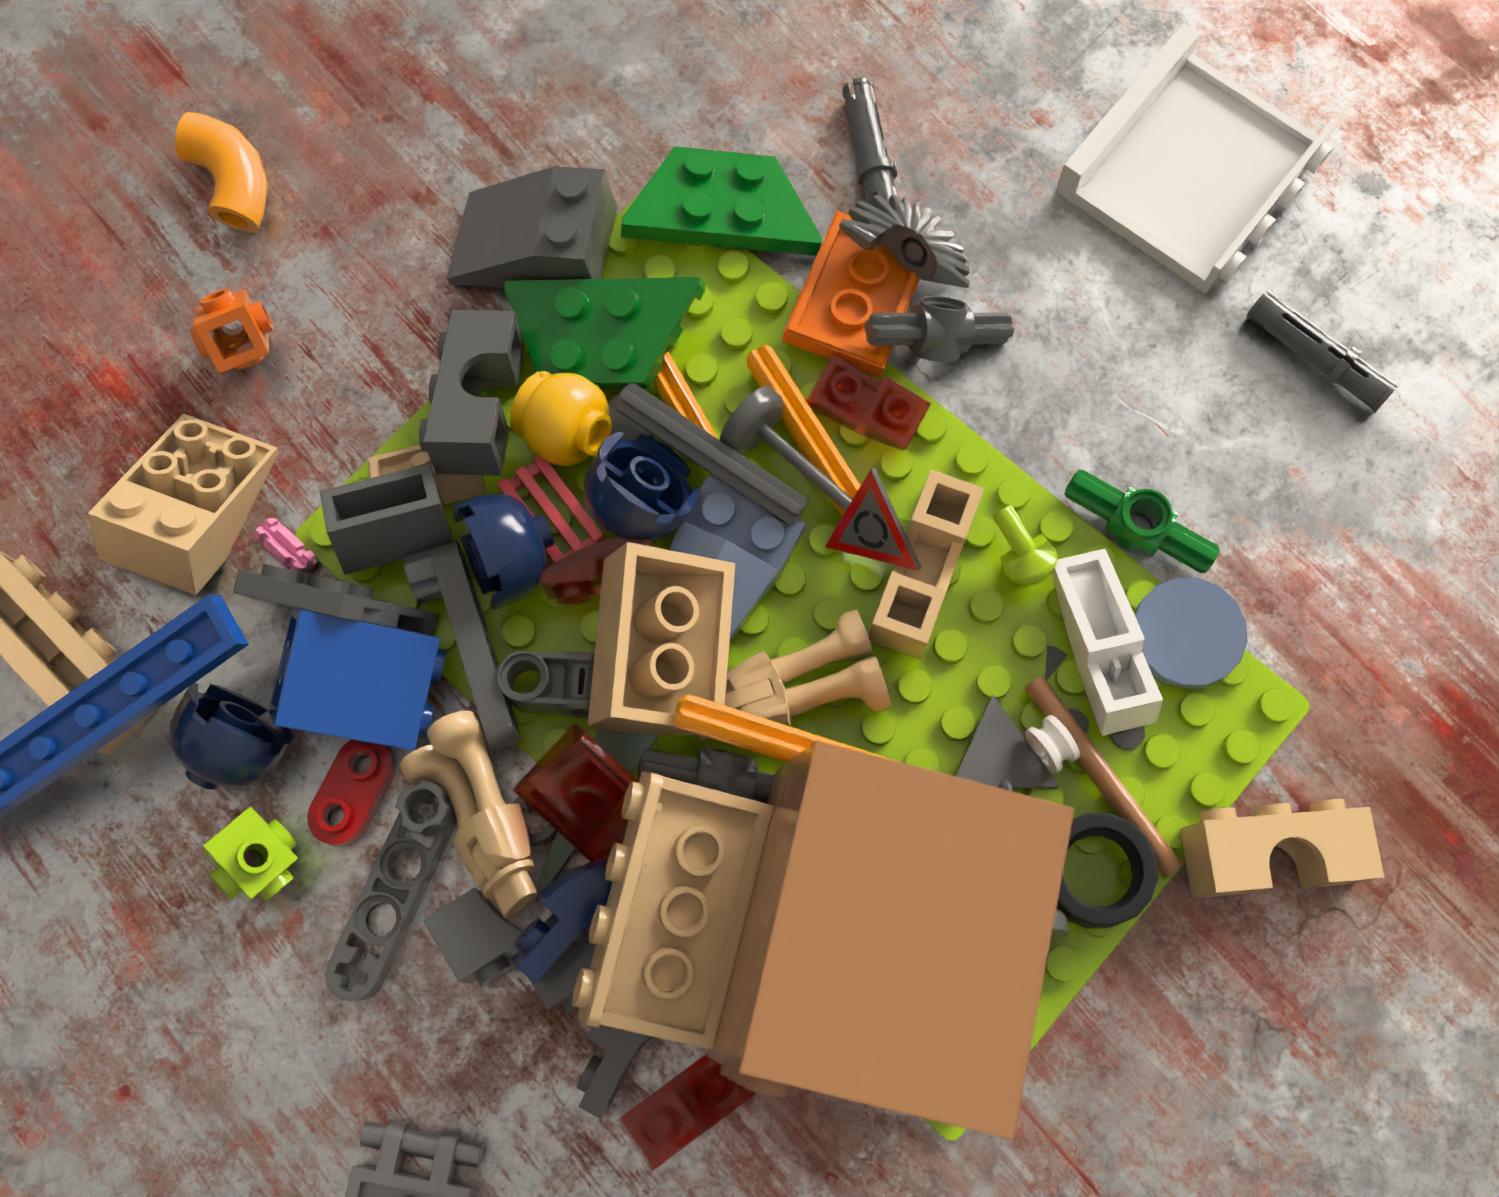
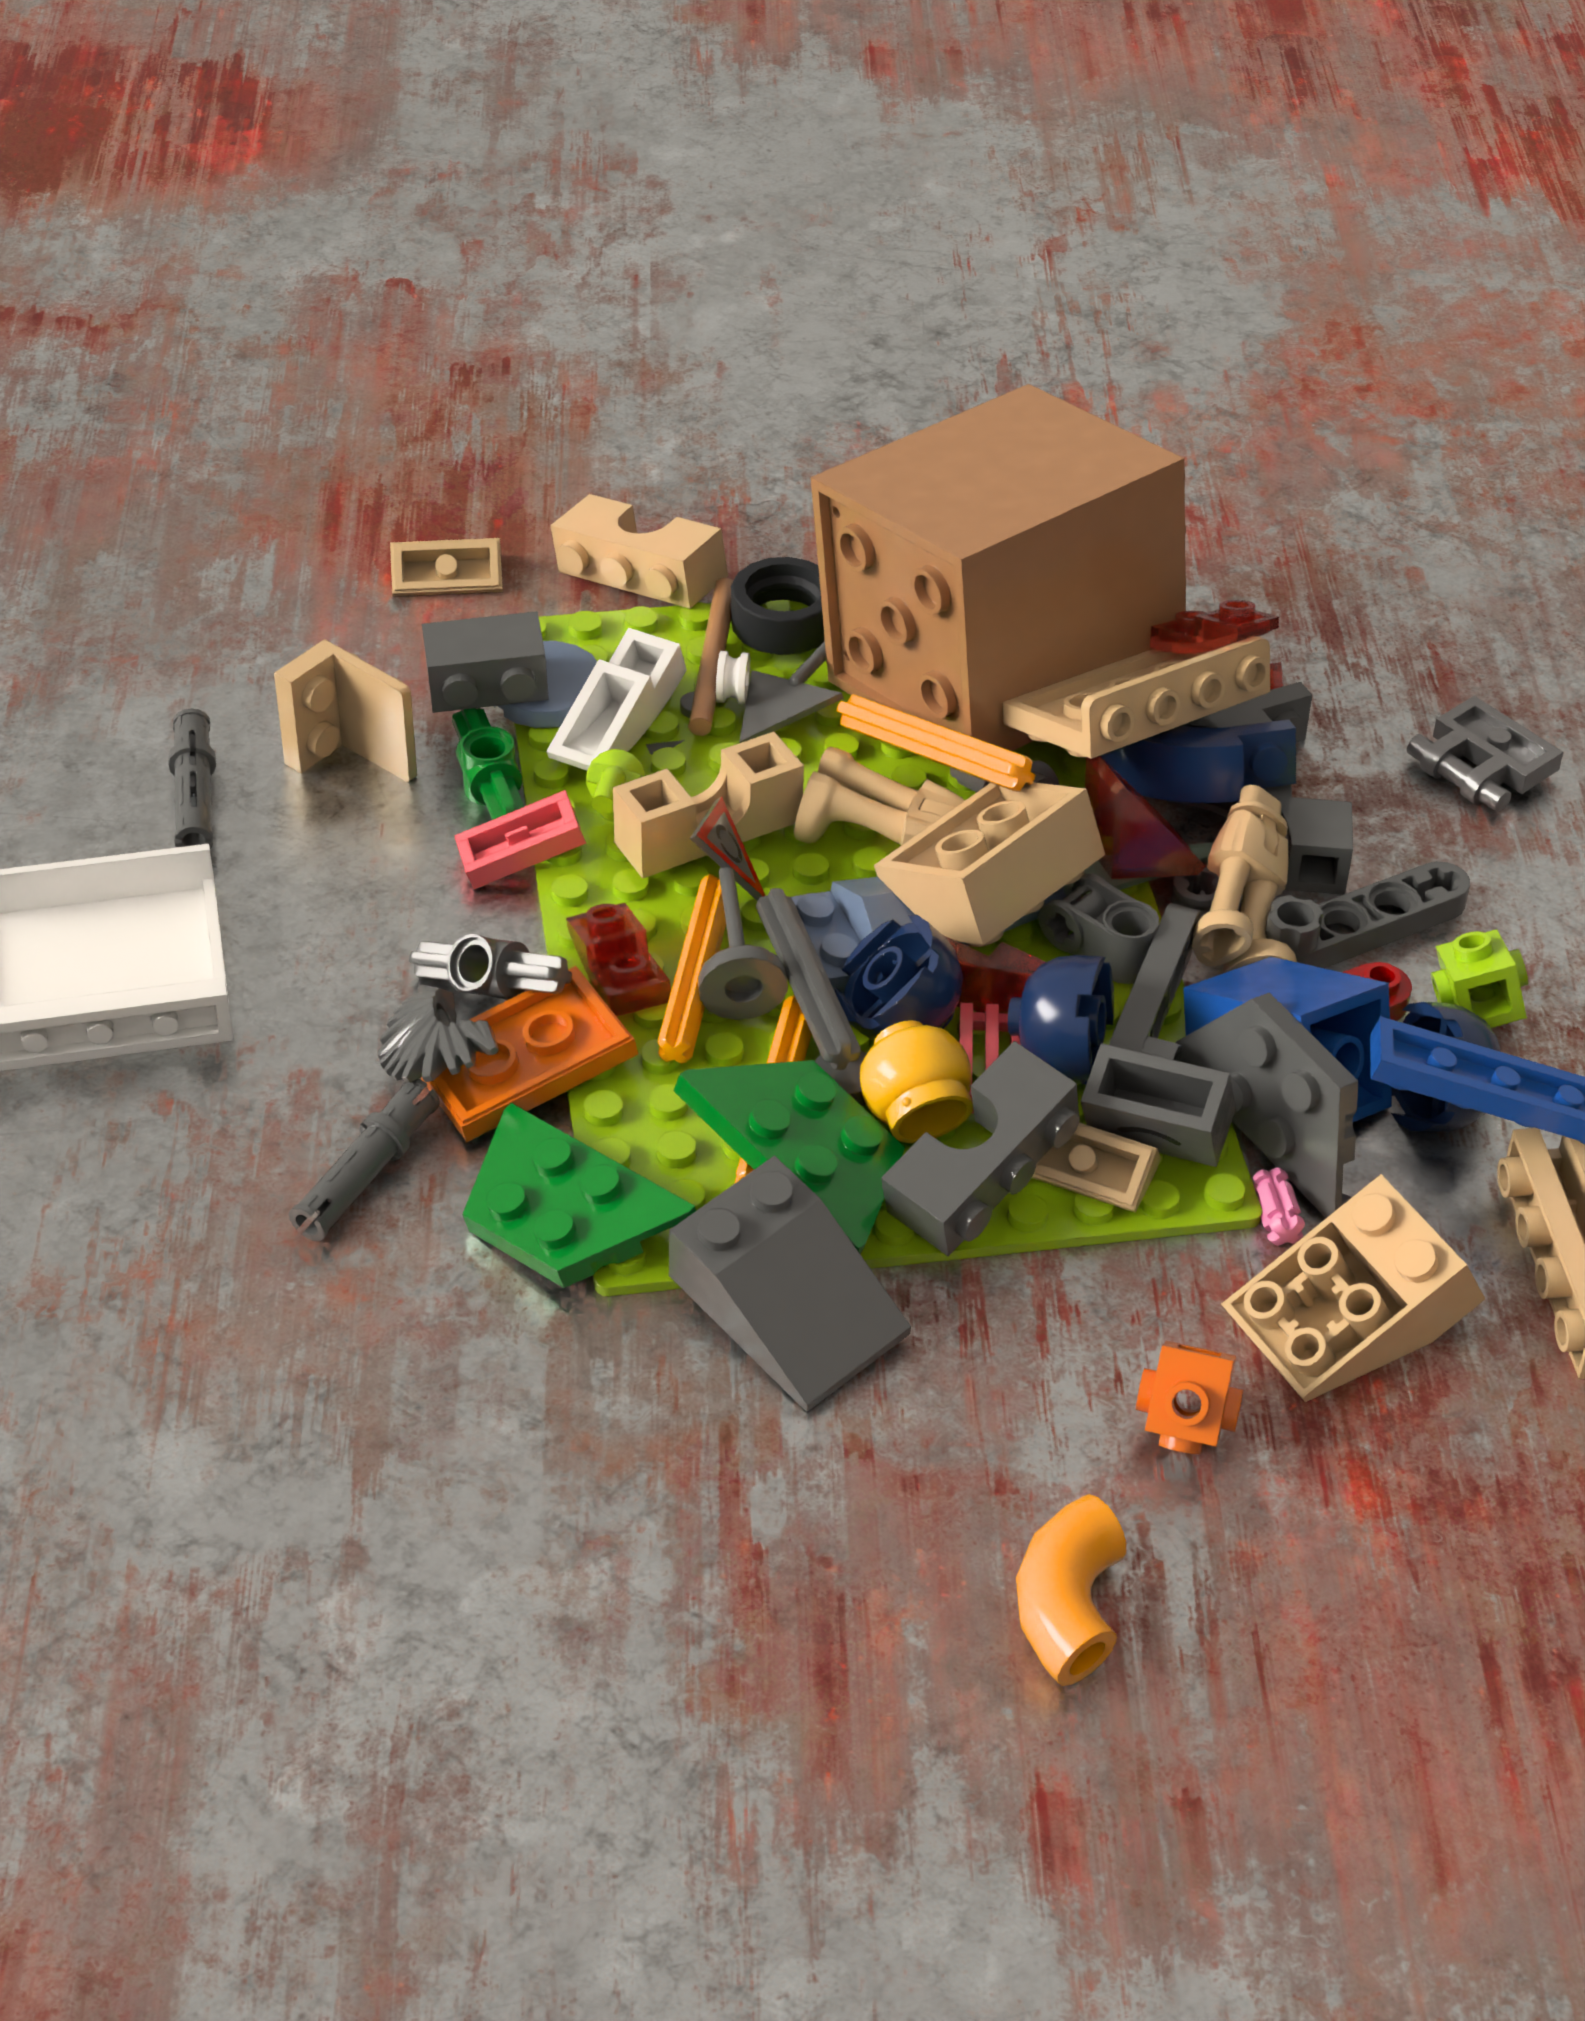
camera: 145 degrees left, 30 degrees down
none -> tan bracket [274,639,417,782]
none -> tan slope [390,538,503,597]
none -> dark grey brick [422,611,549,713]
none -> coral tile [454,790,586,890]
none -> clear red slope [1150,600,1279,654]

